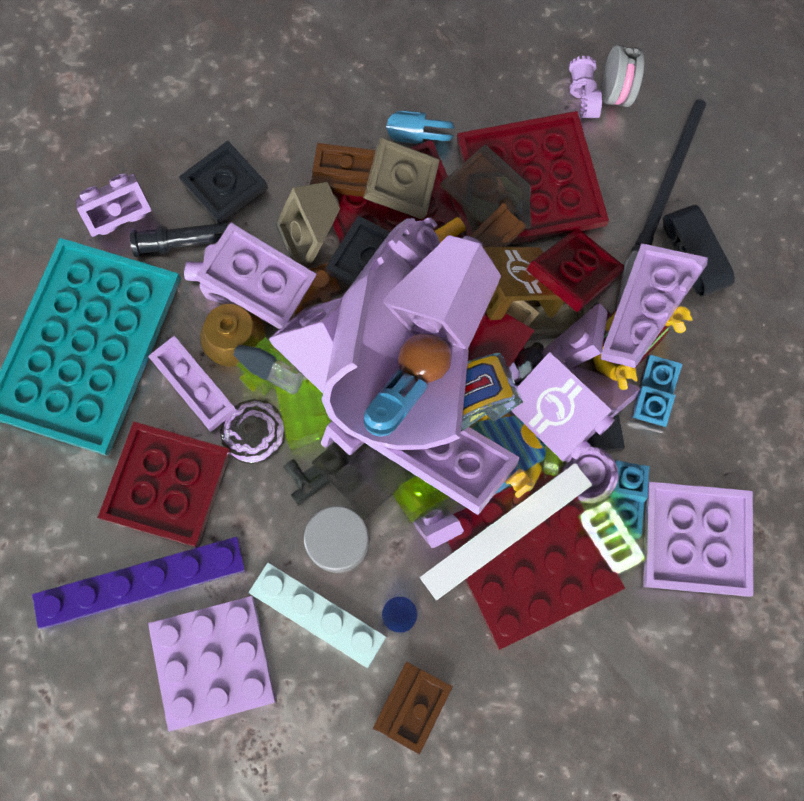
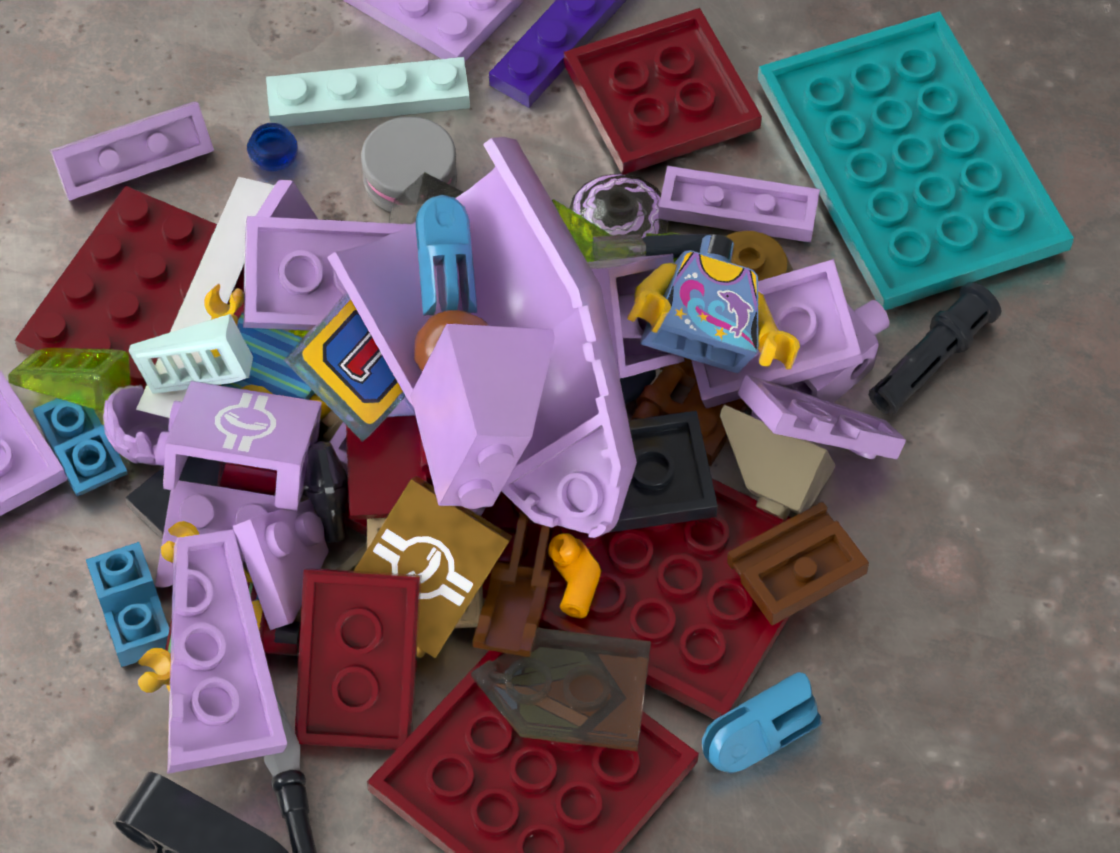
camera: 140 degrees right, 15 degrees down
lavender brick [76,173,152,237] -> none
black plate [179,141,268,223] -> none
dark tan tile [363,137,440,220] -> none
reddish brown plate [373,661,453,755] -> none
none -> lavender plate [50,101,214,201]
none -> light aqua slope [129,314,253,394]
none -> torso [627,234,800,374]
none -> lavender wing [738,374,906,459]

